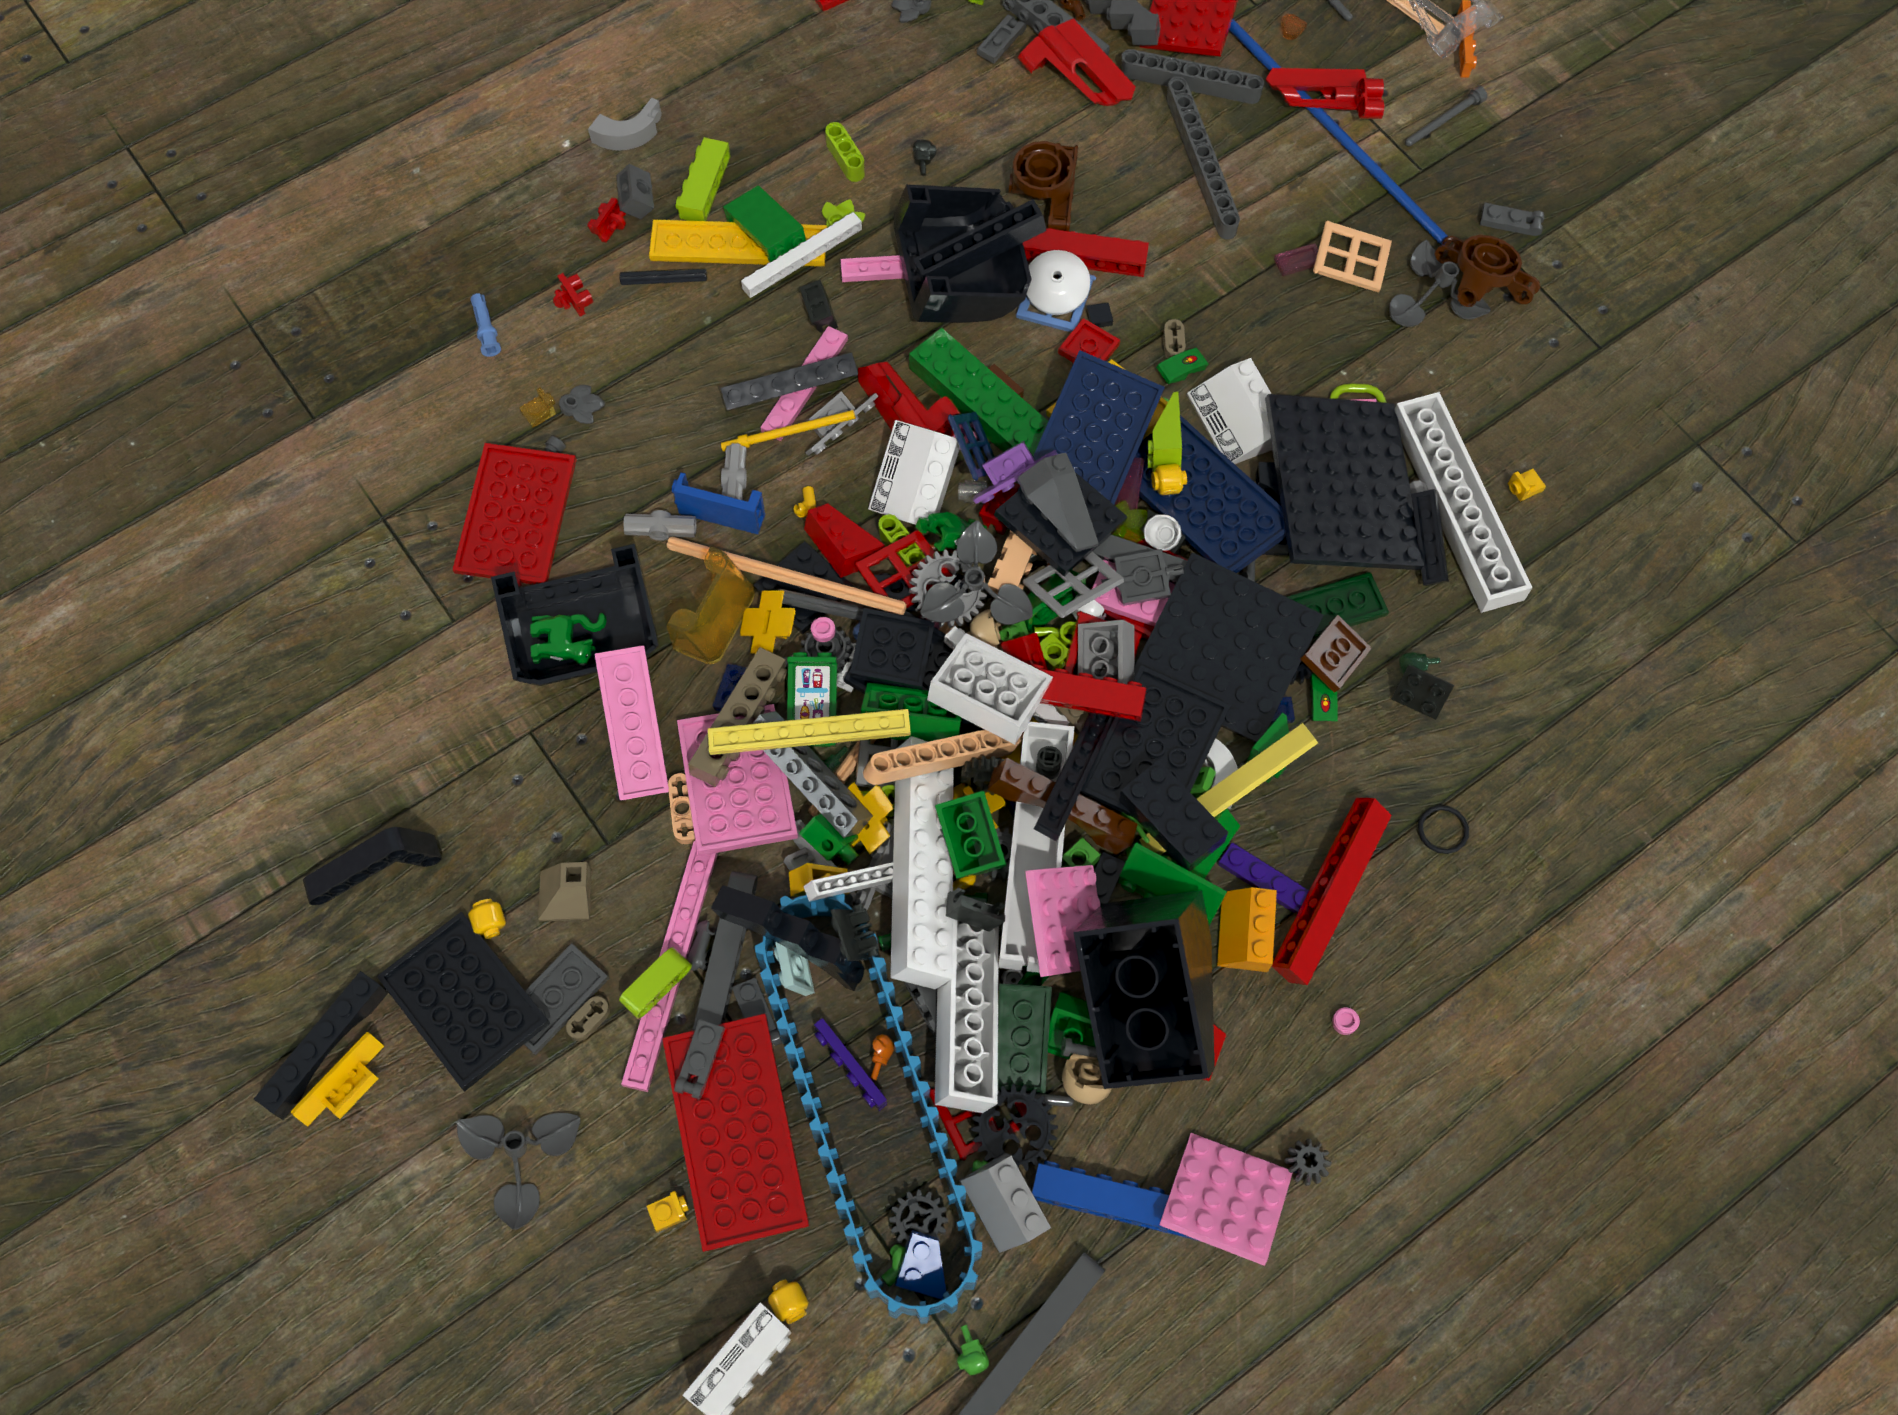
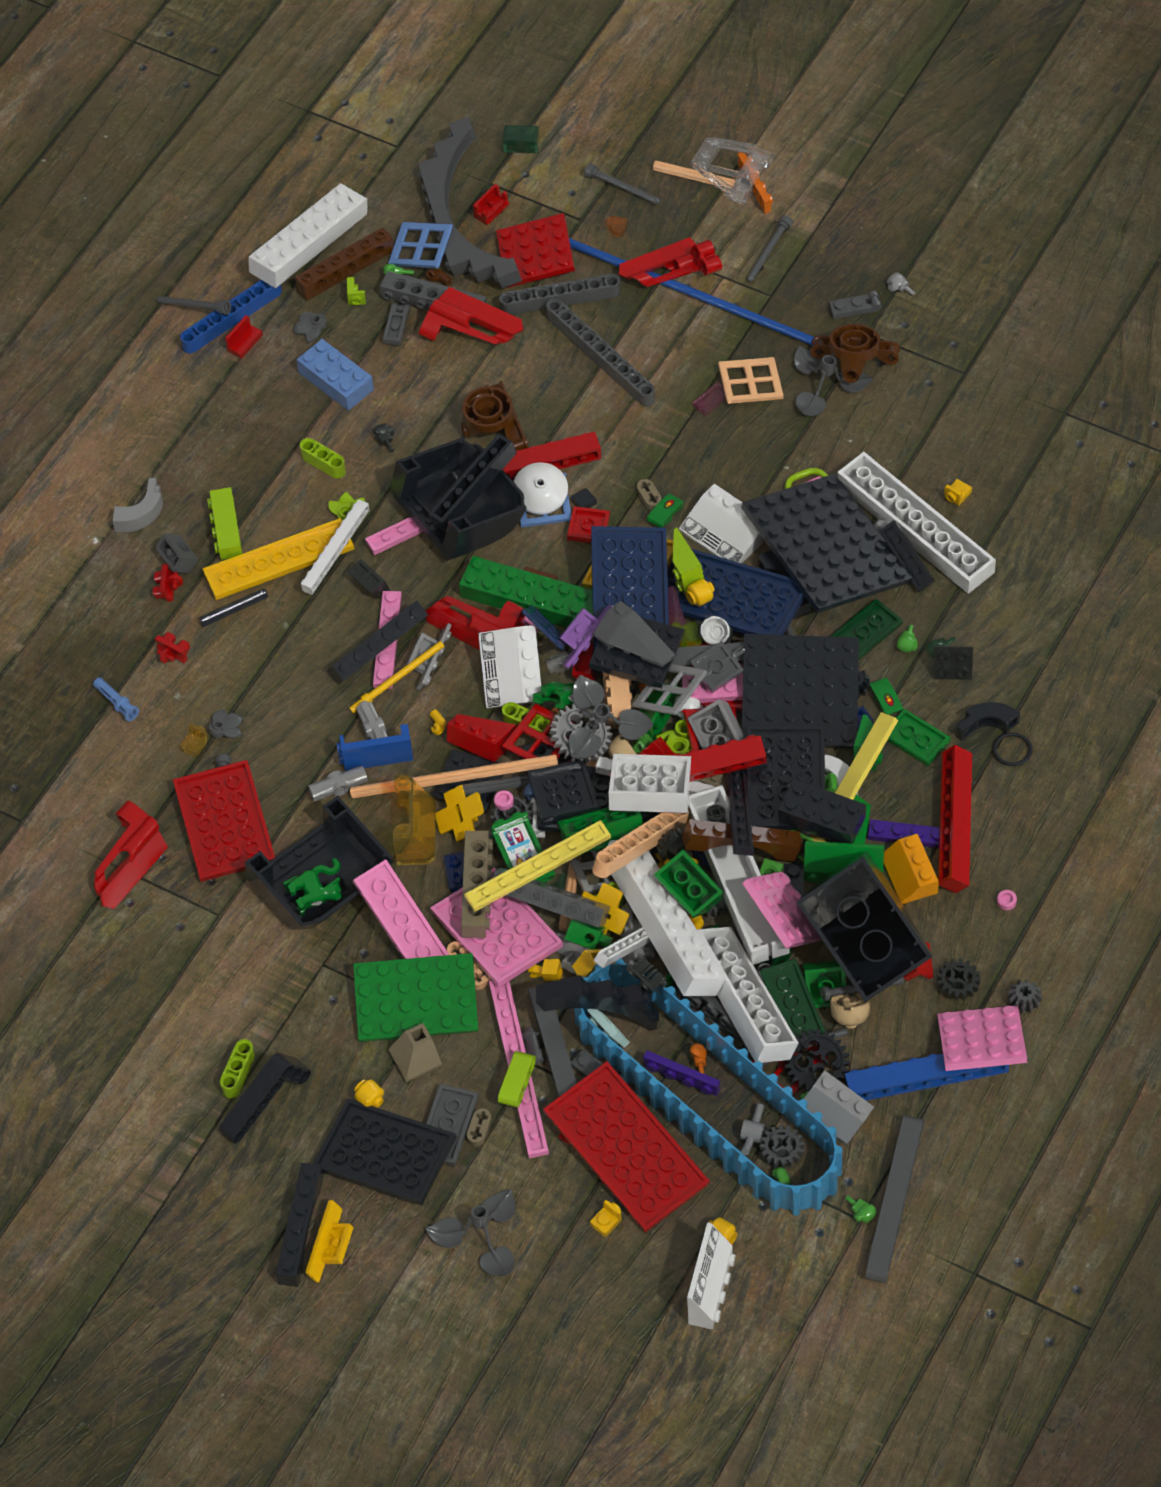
camera: 20 degrees left, 10 degrees down
dark grey plate [674,1020,725,1100] -> none
green panel [723,185,806,262] -> none
wing [895,1230,946,1300] -> none
pearl dark grey hinge [946,888,1005,932] -> none
plate [1300,615,1372,693] -> none
none -> red panel [94,800,168,909]
none -> lime beam [220,1039,255,1099]
none -> medium blue brick [296,339,374,411]
none -> green plate [353,953,479,1042]
none -> yellow piece [528,959,564,982]
none -> light grey piece [740,1104,765,1155]
none -> light grey piece [887,272,916,296]
none -> green tile [887,709,951,767]
none -> bright green piece [896,625,918,653]
none -> pearl dark grey gear [937,958,981,1001]
none -> black arch [956,702,1020,741]

